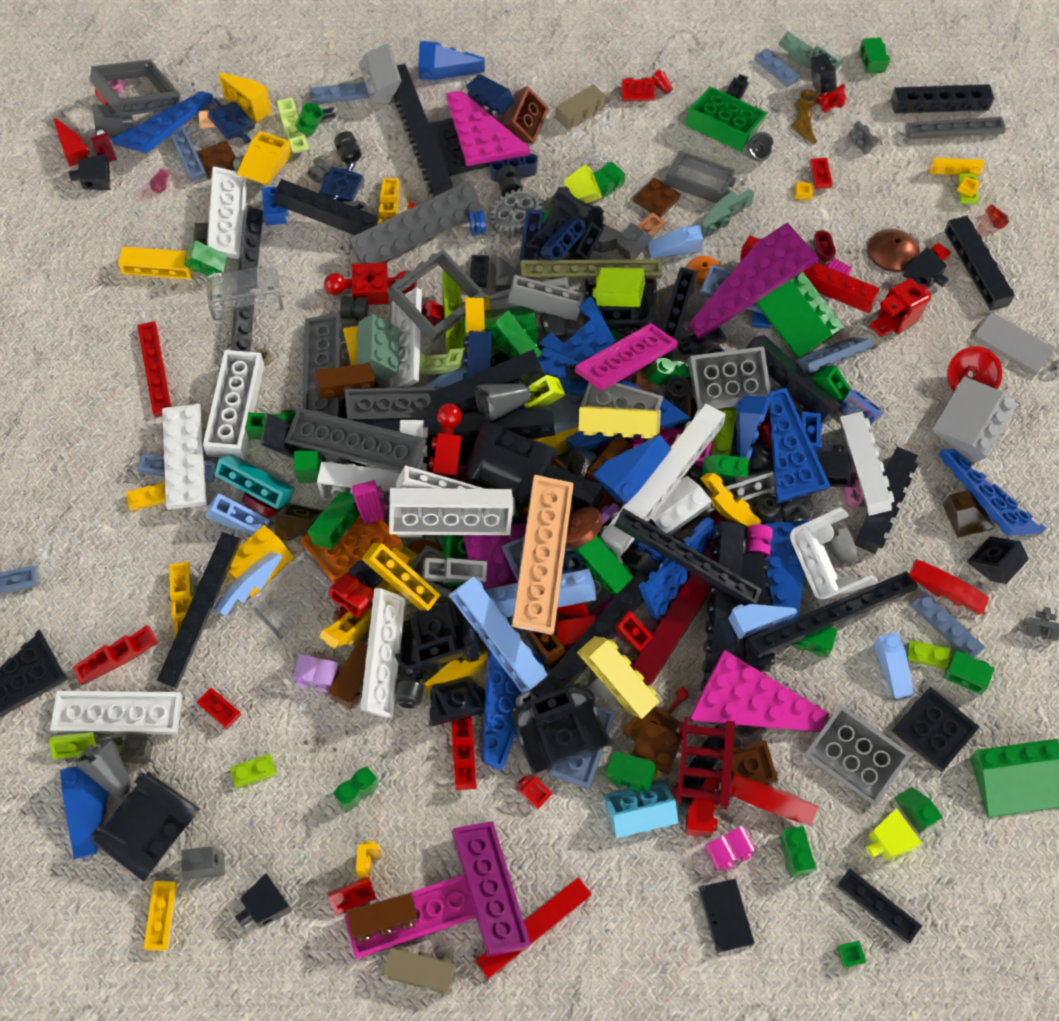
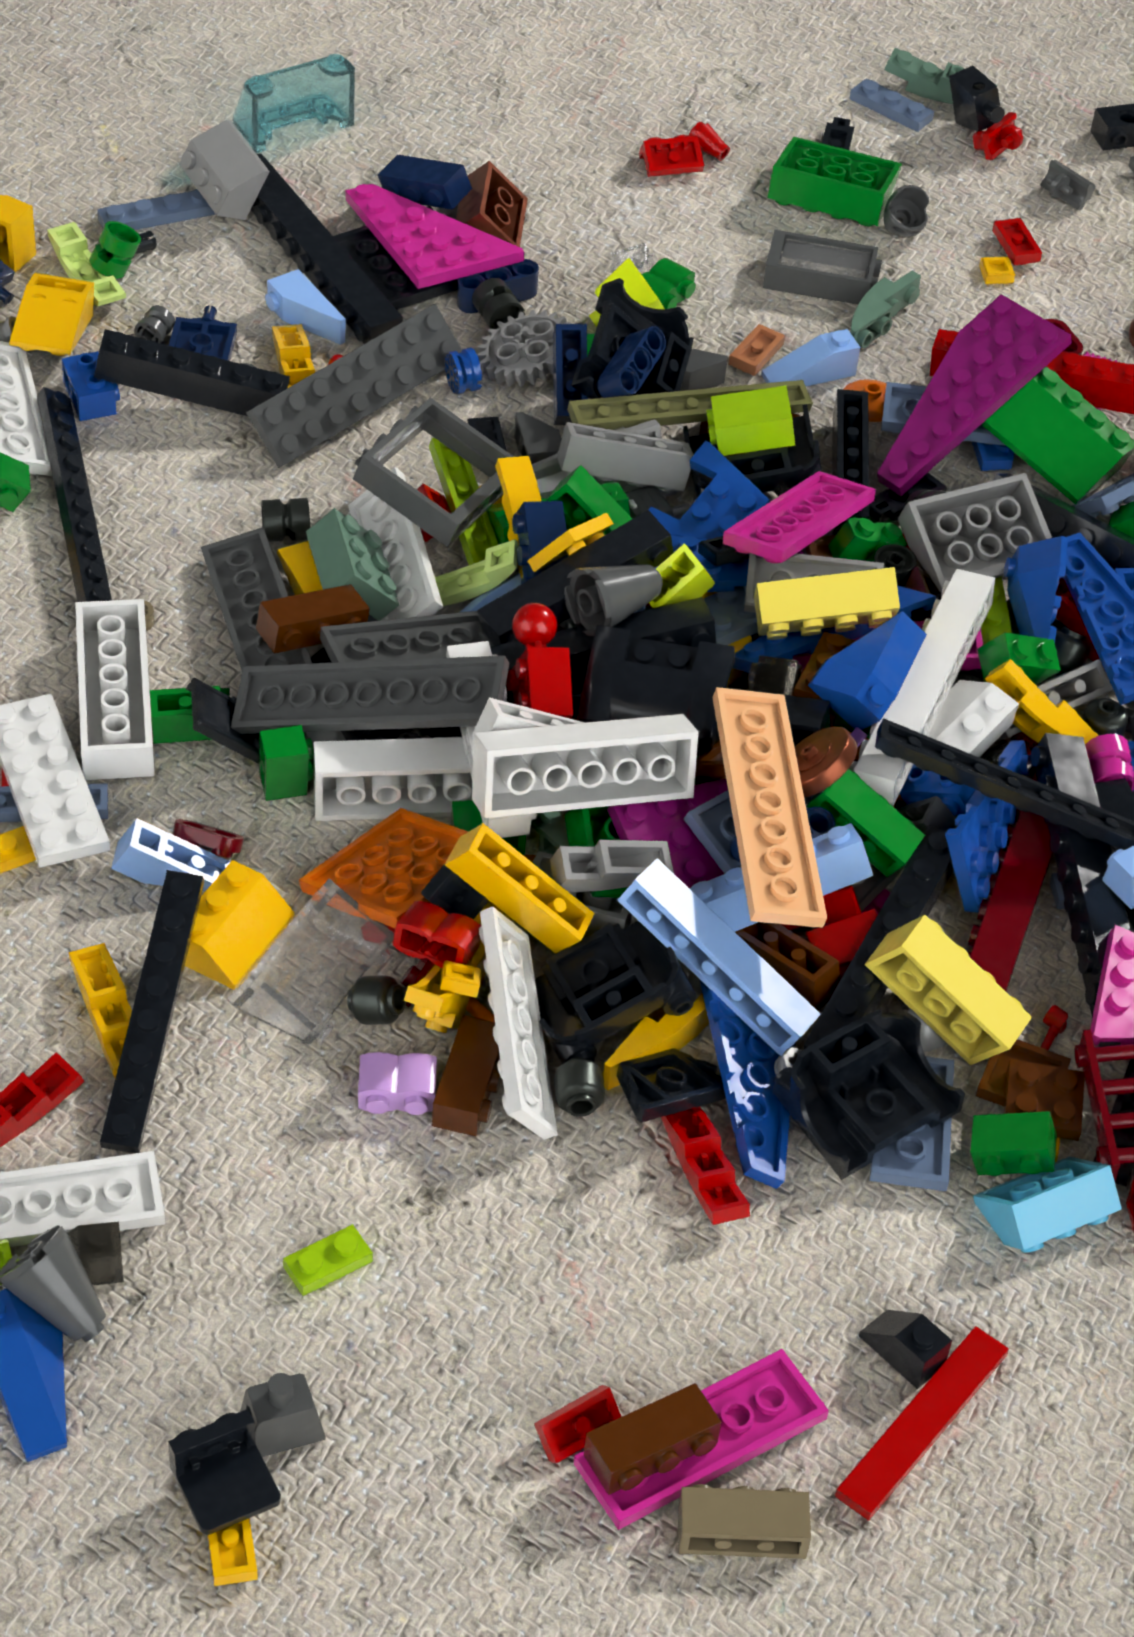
camera: 15 degrees left, 15 degrees down
black piece [90,771,200,881] -> none
red plate [196,687,242,730] -> none
clear windscreen [207,265,284,321] -> none
light blue slope [213,552,283,616] -> none
teal brick [214,454,294,509] -> none
black torso [235,873,292,928] -> none
dark brown slope [274,503,324,541] -> none
green brick [308,492,360,550] -> none
red brick [323,263,417,305] -> none
green brick [333,766,379,811] -> none
pearl dark grey wheel [334,131,362,164] -> none
dark pink brick [352,480,388,525] -> none
yellow bracket [356,841,381,881] -> none
blue wedge [418,41,485,80] -> none
magenta plate [451,821,531,957] -> none
red bracket [515,775,552,809] -> none
dark tan brick [555,84,606,130] -> none
dark grey torso [616,223,653,260] -> none
red slope [616,611,653,652] -> none
reddish brown plate [633,177,681,218] -> none
pearl gold piece [791,90,817,144] -> none
green brick [859,37,890,74] -> none
none -> black bracket [168,1409,281,1535]
none -> clear light blue windscreen [232,54,355,153]
none -> light blue slope [265,269,346,345]
none -> pearl dark grey head [347,975,406,1025]
none -> yellow tile [440,960,481,998]
none -> yellow wing [527,513,614,572]
none -> black slope [859,1310,952,1389]

